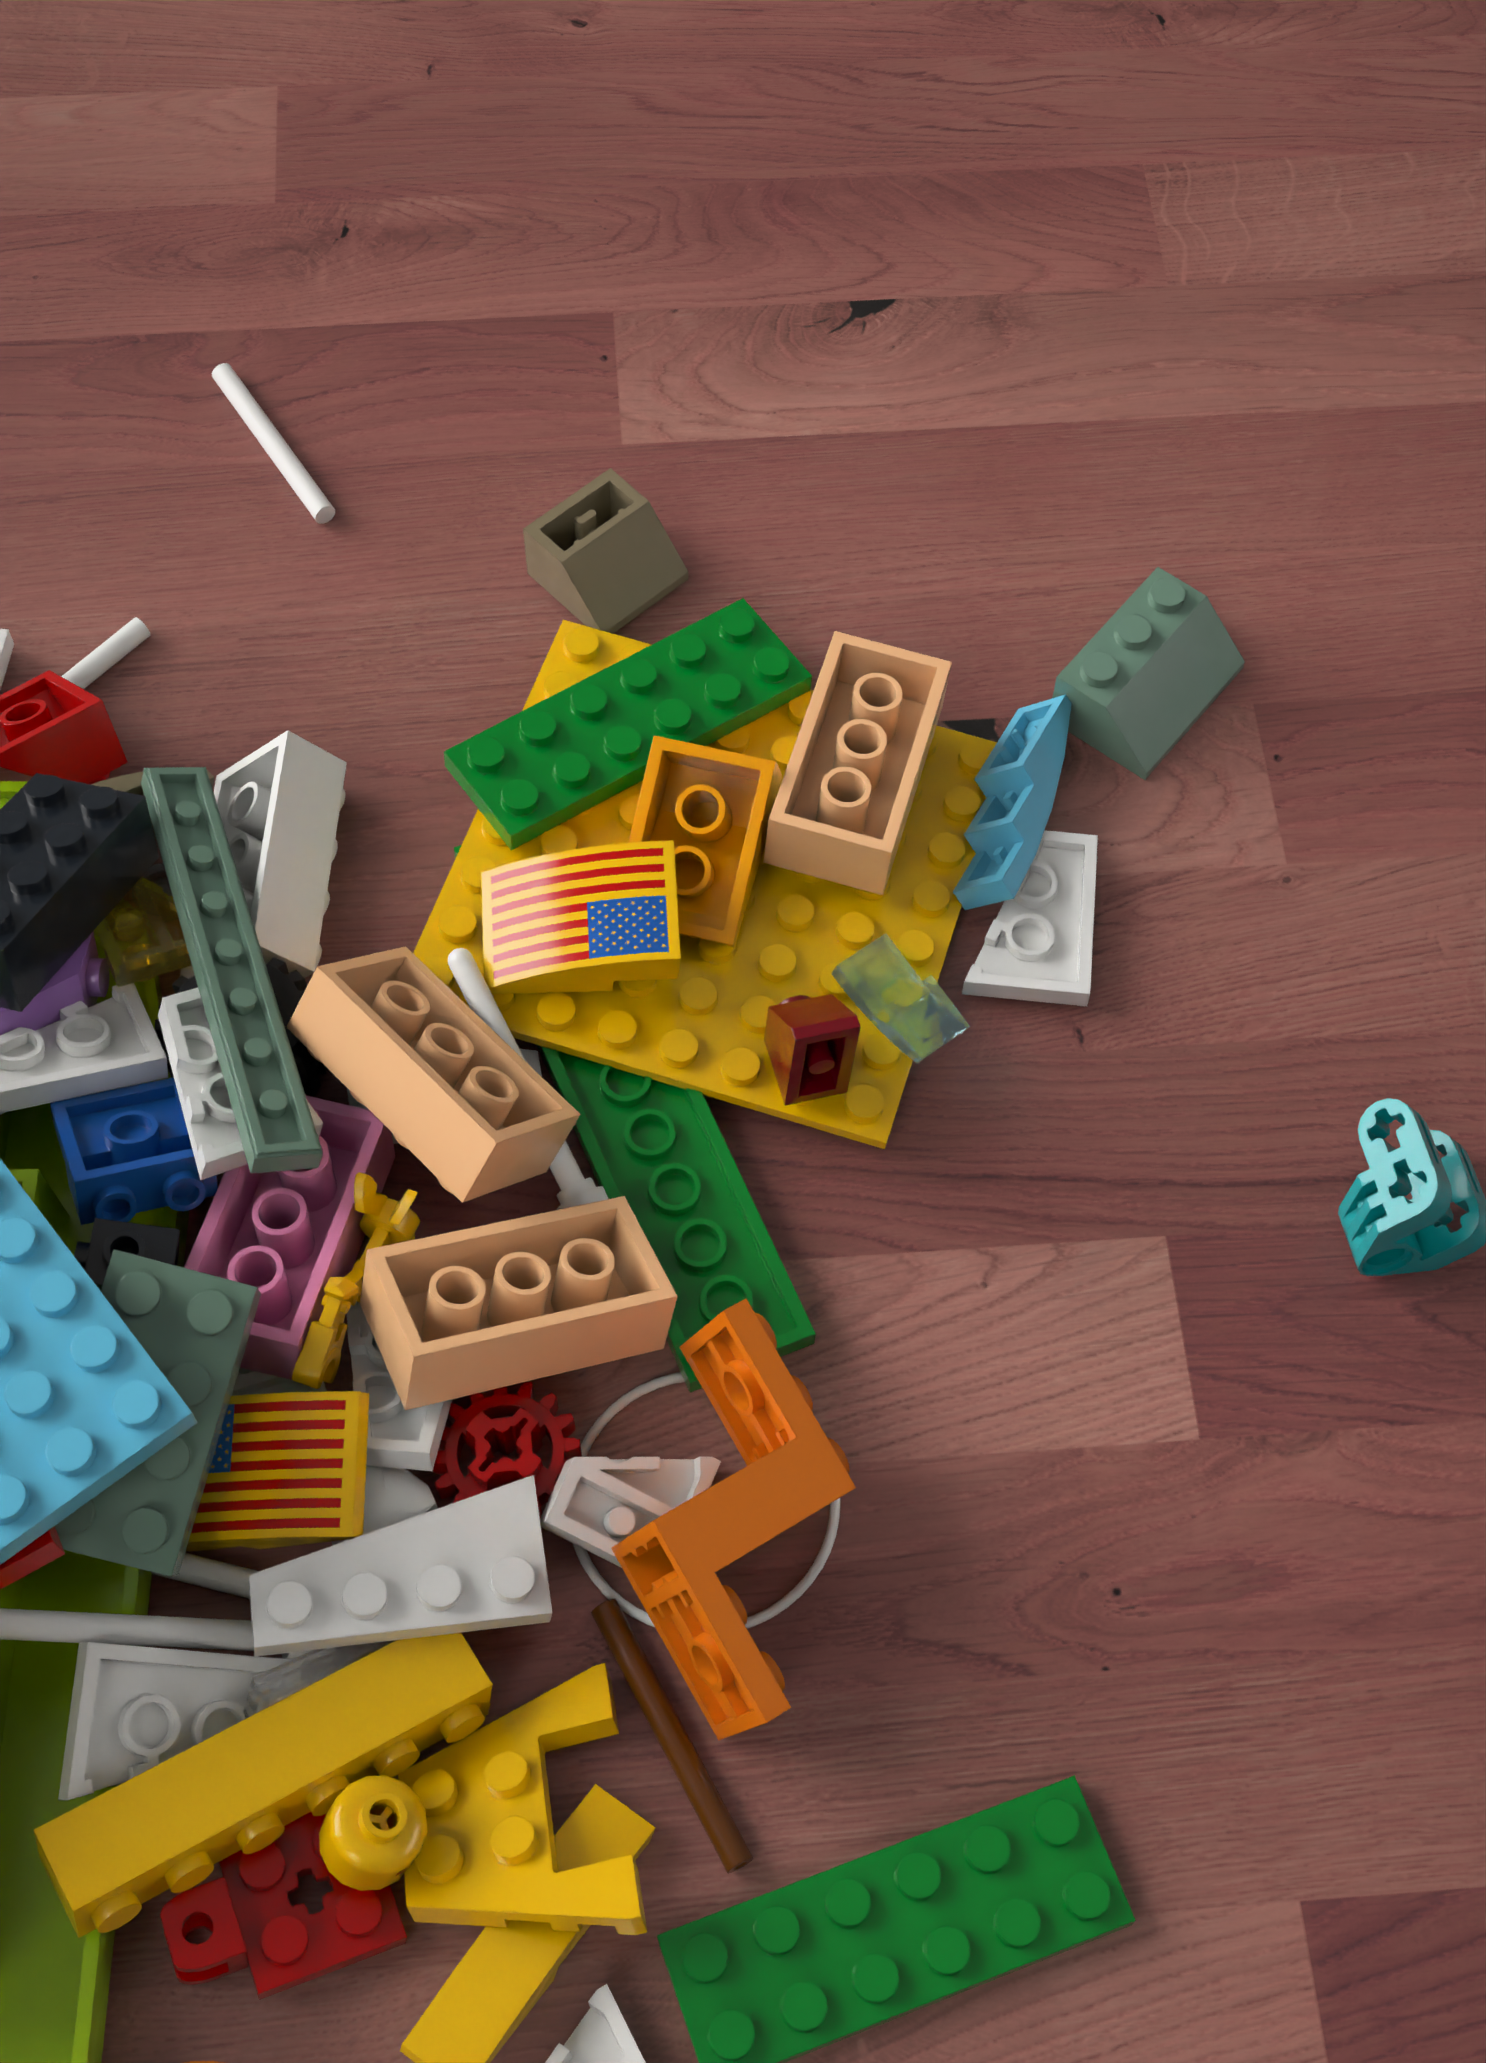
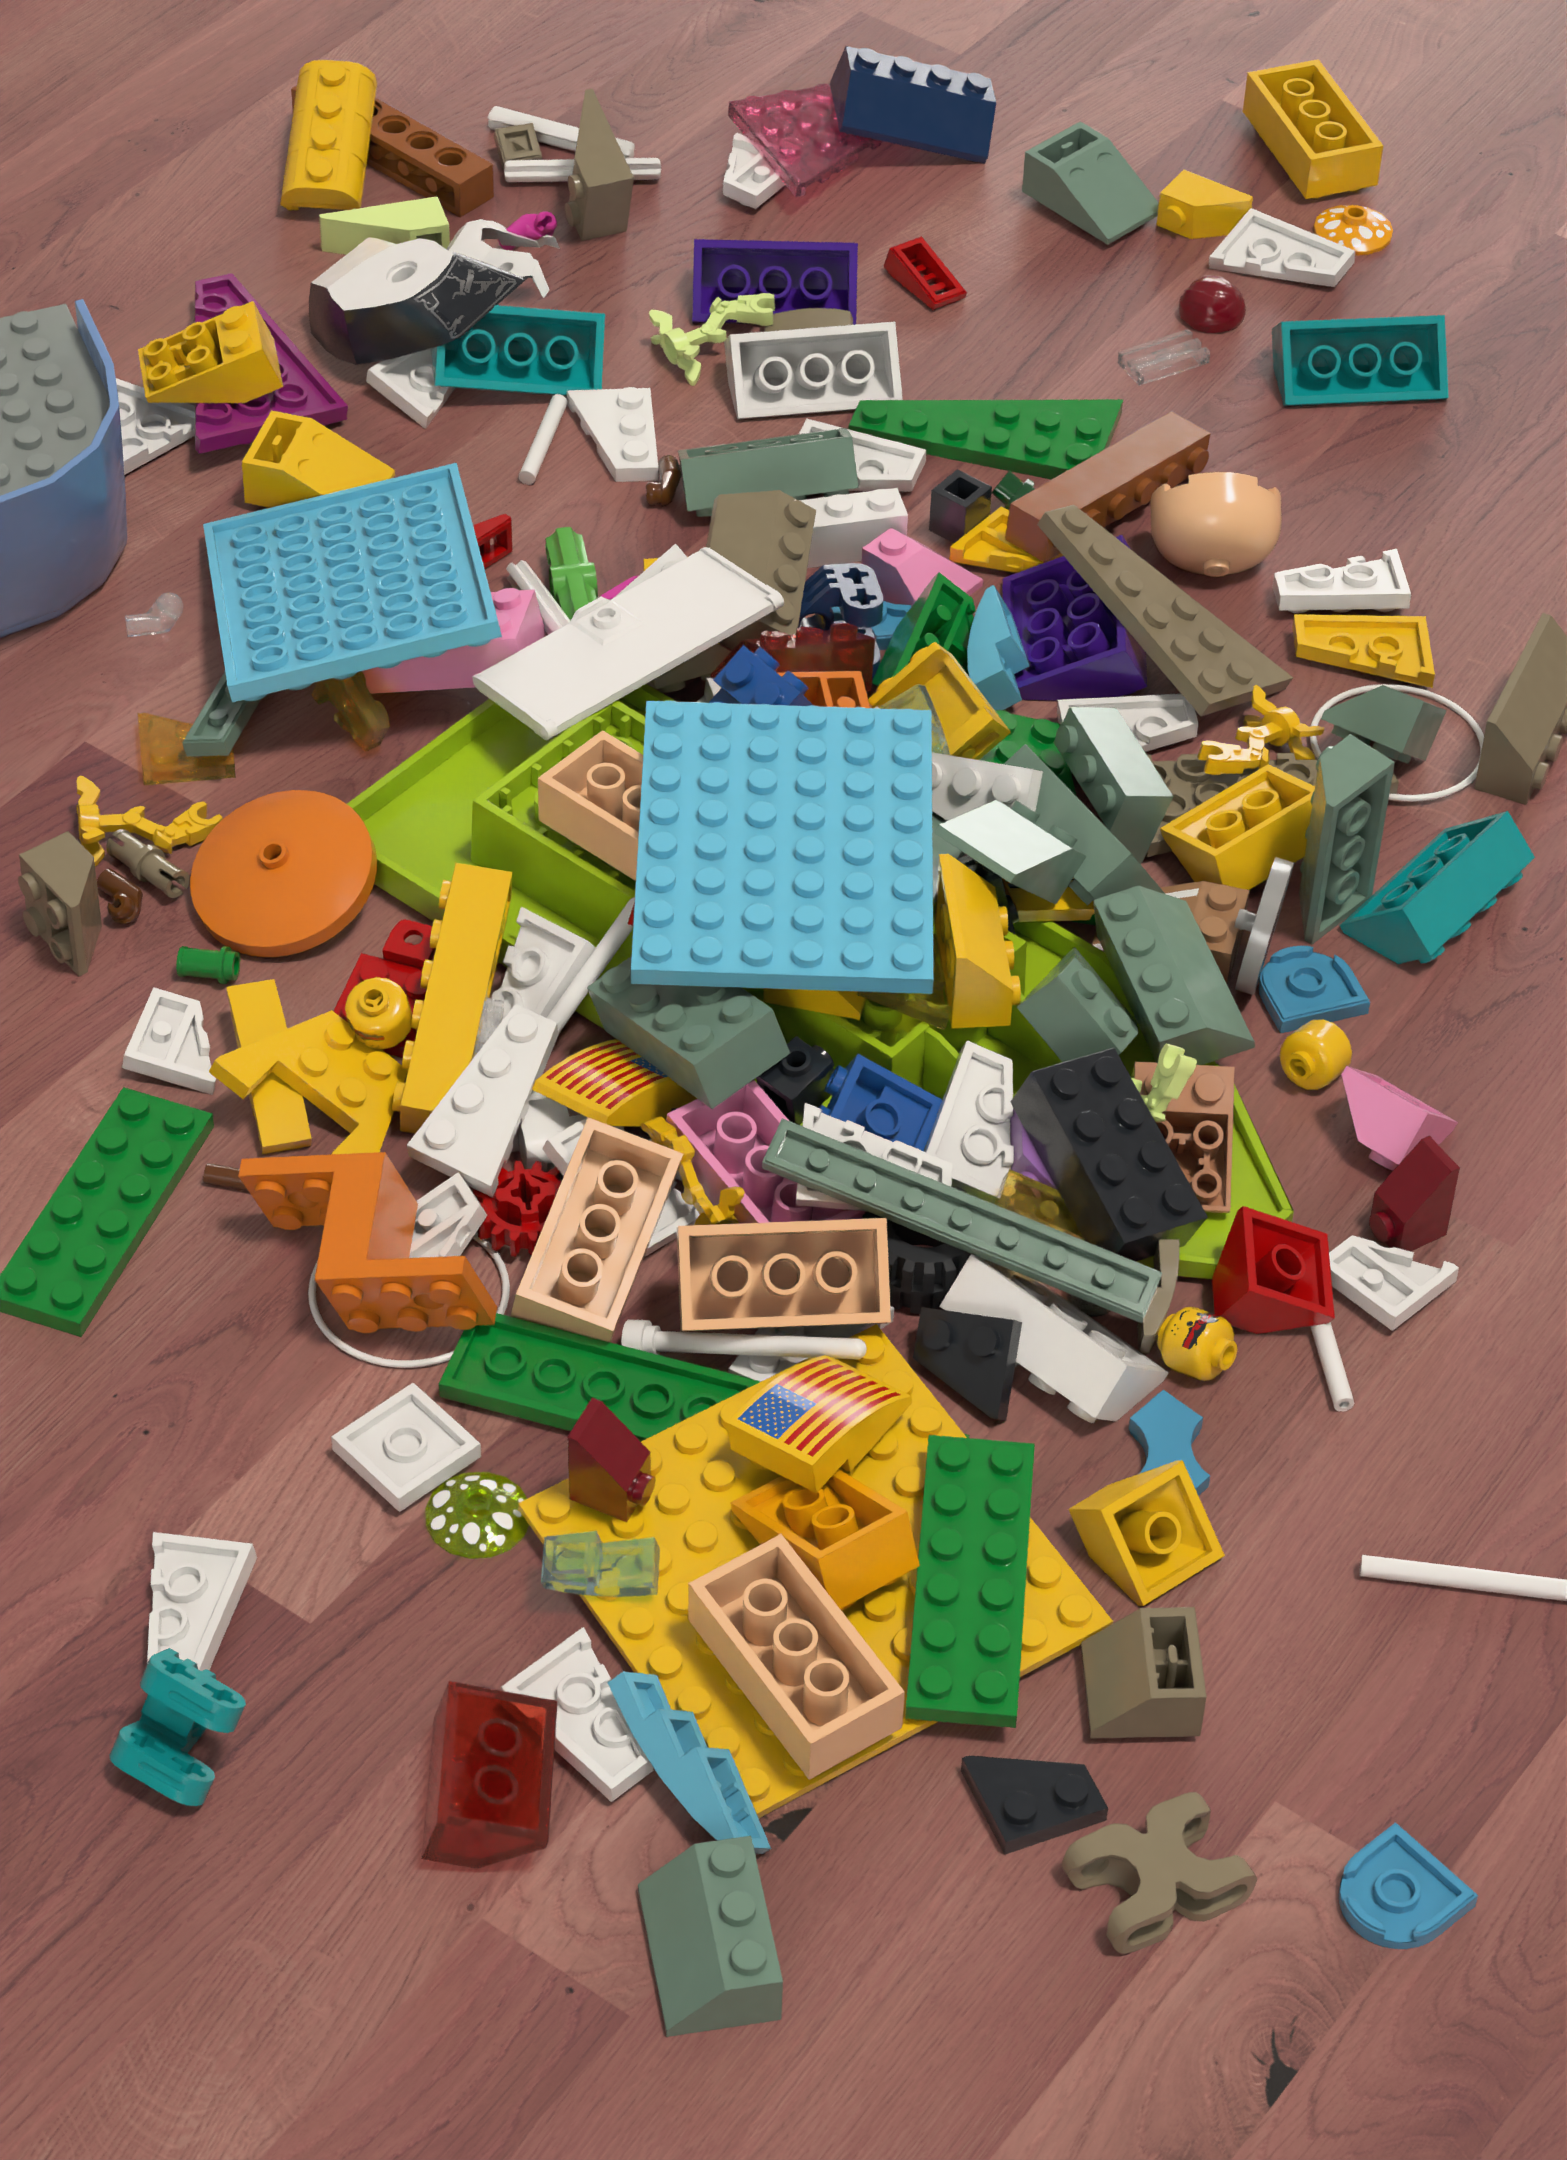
camera: 130 degrees right, 15 degrees down
none -> white wing [147,1532,257,1671]
none -> white plate [331,1383,481,1512]
none -> clear red slope [421,1681,558,1869]
none -> clear neon green dish [425,1471,529,1559]
none -> black wing [913,1307,1022,1421]
none -> black wing [961,1755,1108,1855]
none -> dark tan piece [1062,1792,1257,1954]
none -> yellow slope [1068,1460,1225,1606]
none -> dark azure tile [1128,1390,1210,1496]
none -> yellow head [1157,1307,1237,1381]
none -> dark azure tile [1338,1822,1478,1949]

